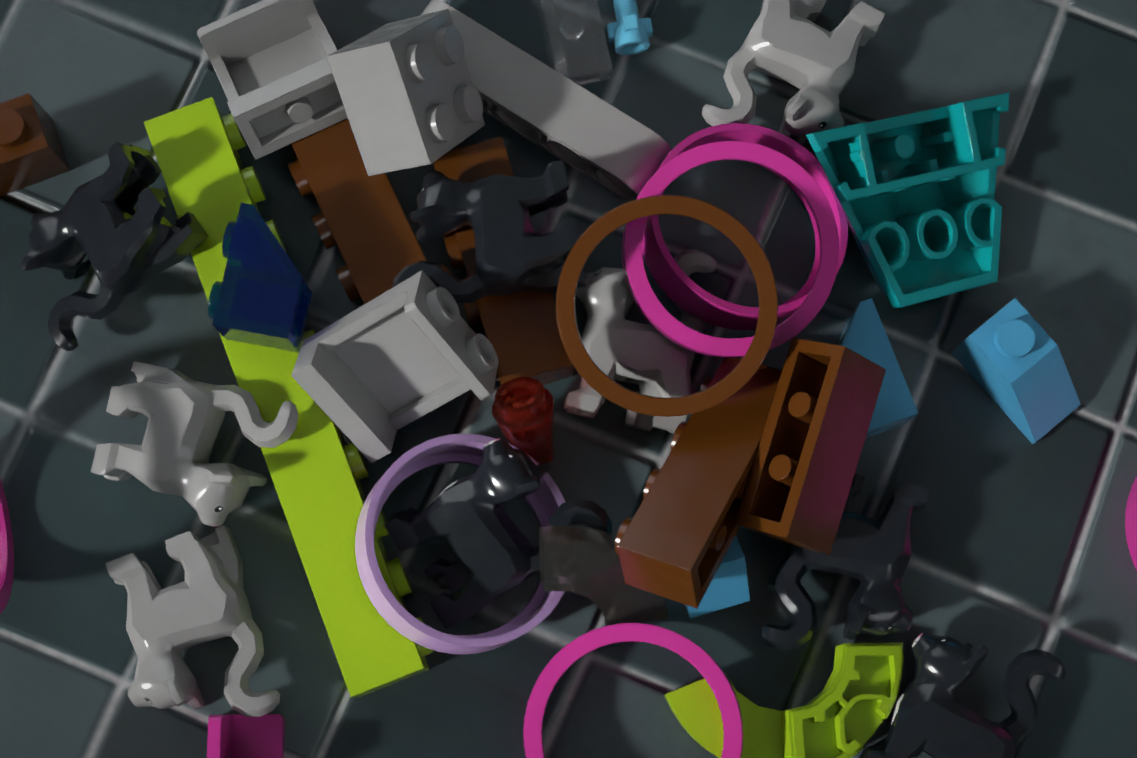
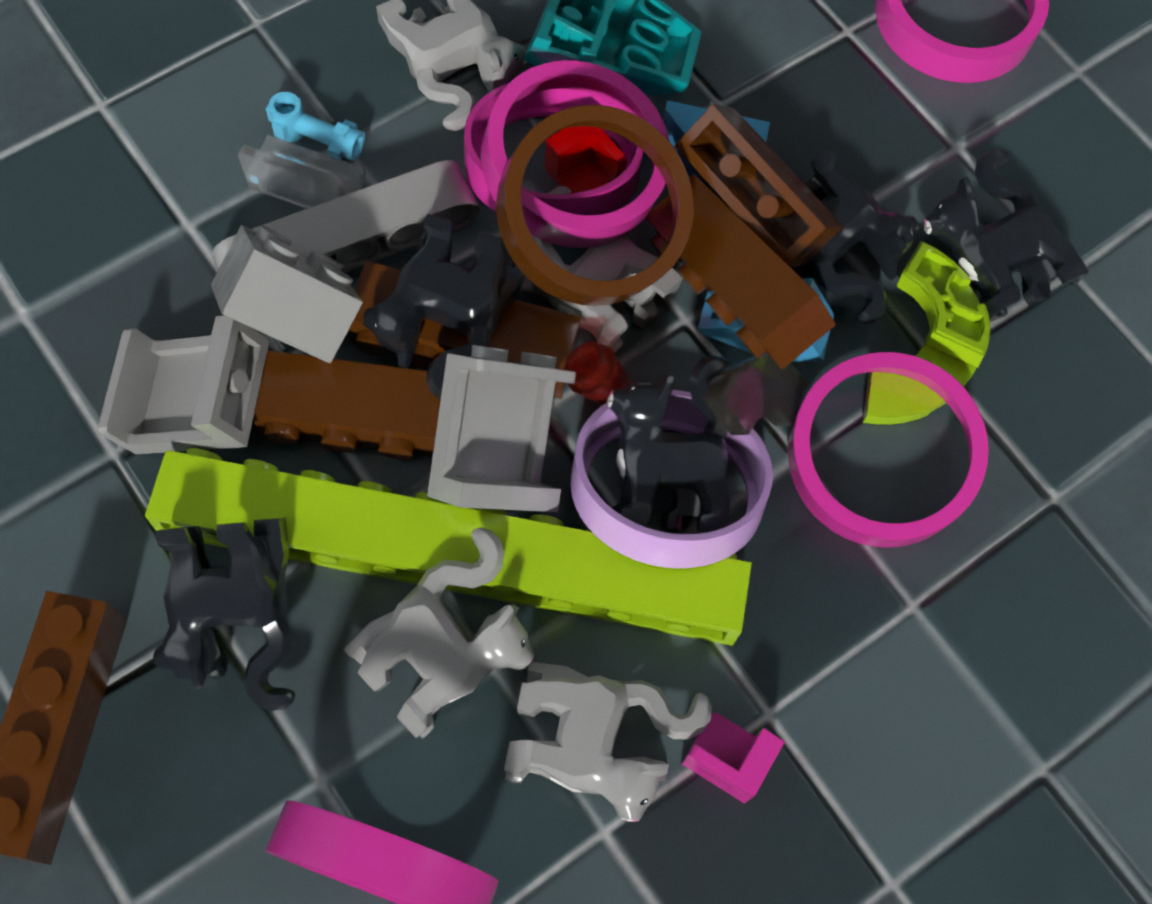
camera: 65 degrees left, 10 degrees down
clear blue slope [208,203,312,353] -> none
dark azure slope [951,298,1081,444] -> none
none -> red panel [545,126,627,194]

